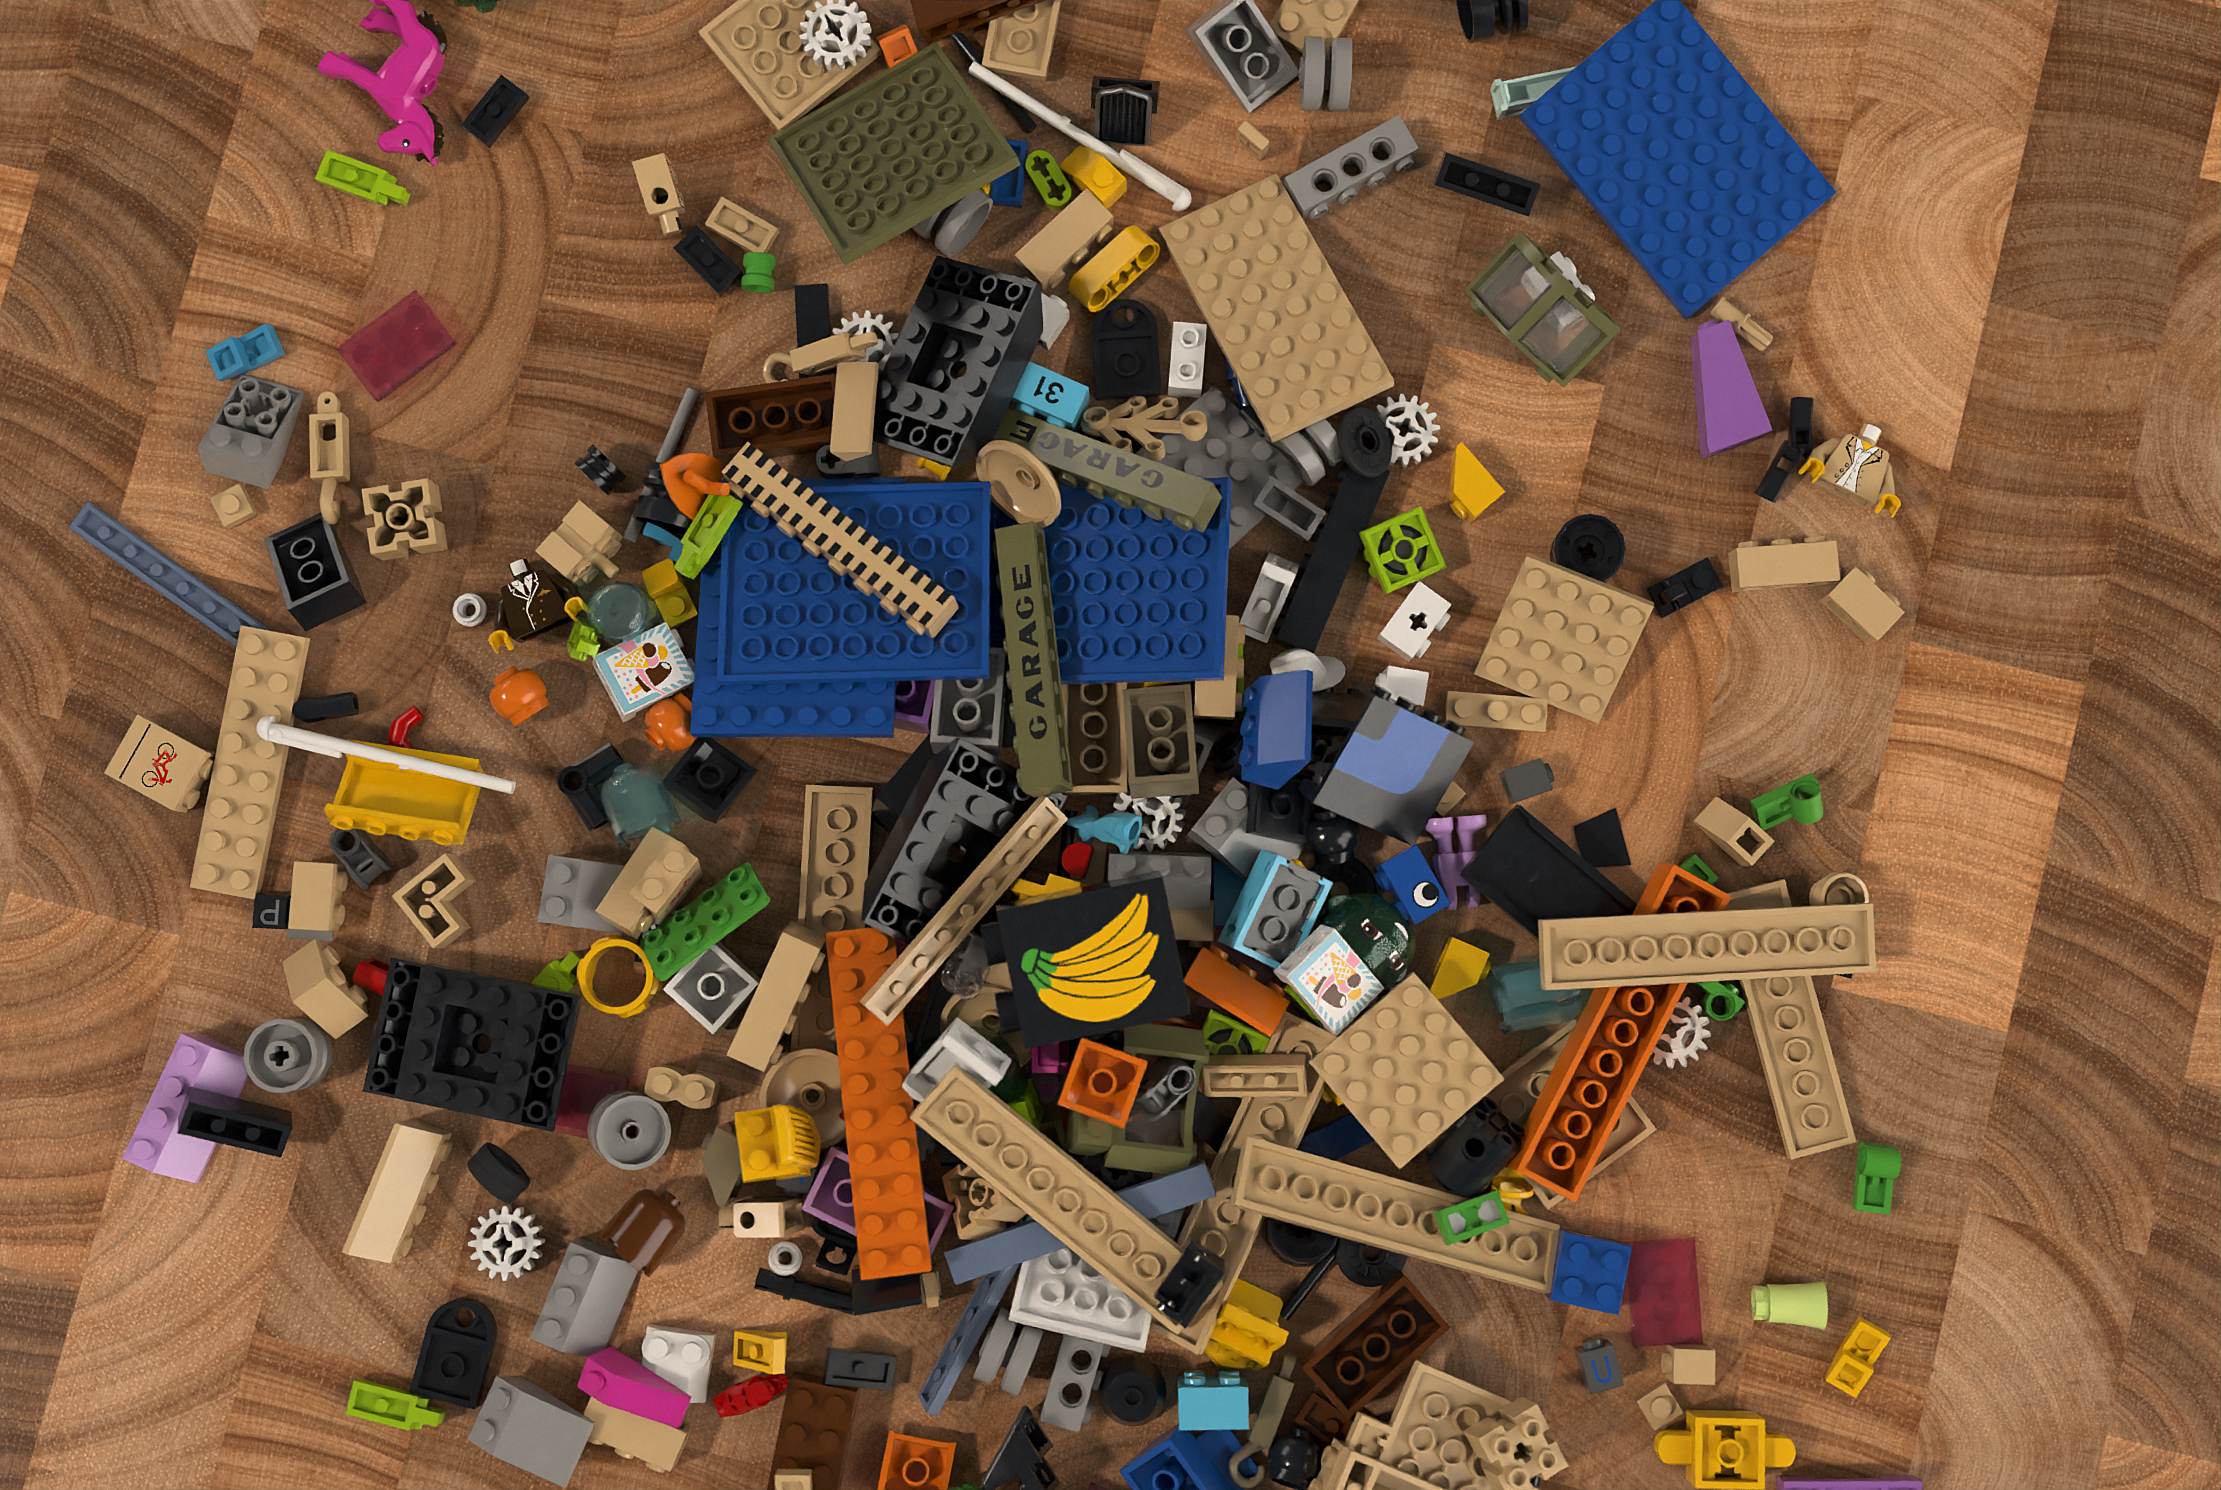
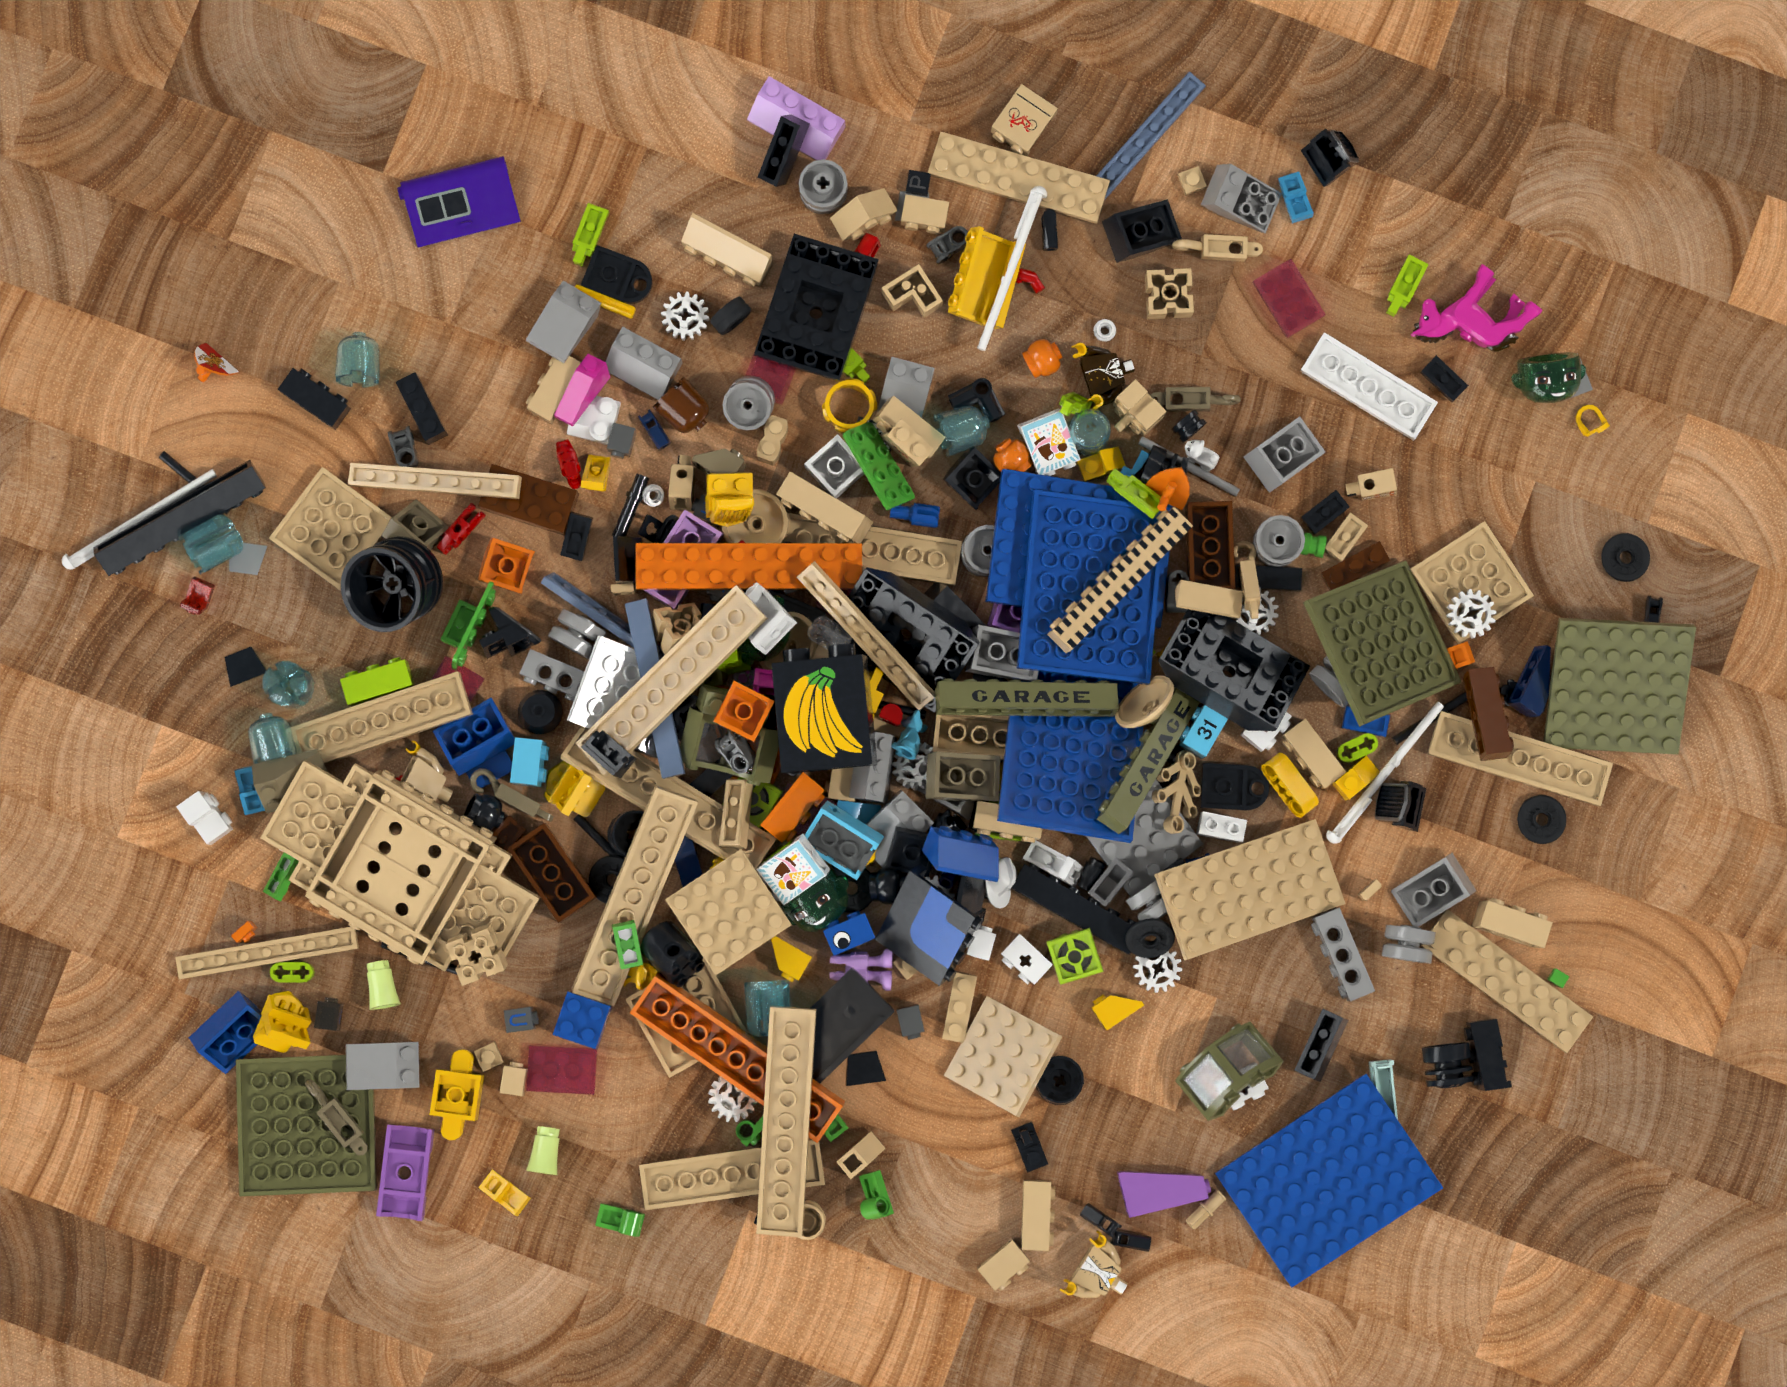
camera: 85 degrees right, 0 degrees up
none -> yellow axle [575,285,636,319]
none -> dark grey brick [607,423,637,459]
none -> dark blue bar [638,409,671,450]
none -> blue arm [890,503,940,528]
none -> light grey wheel [960,525,995,577]
none -> black cone [1078,856,1106,891]
none -> dark tan piece [1150,387,1241,412]
none -> white animal [1185,440,1220,472]
none -> light grey slope [1244,416,1325,493]
none -> light grey wheel [1253,515,1305,567]
none -> white plate [1300,332,1438,441]
none -> black piece [1301,129,1359,187]
none -> reddish brown plate [1320,541,1390,591]

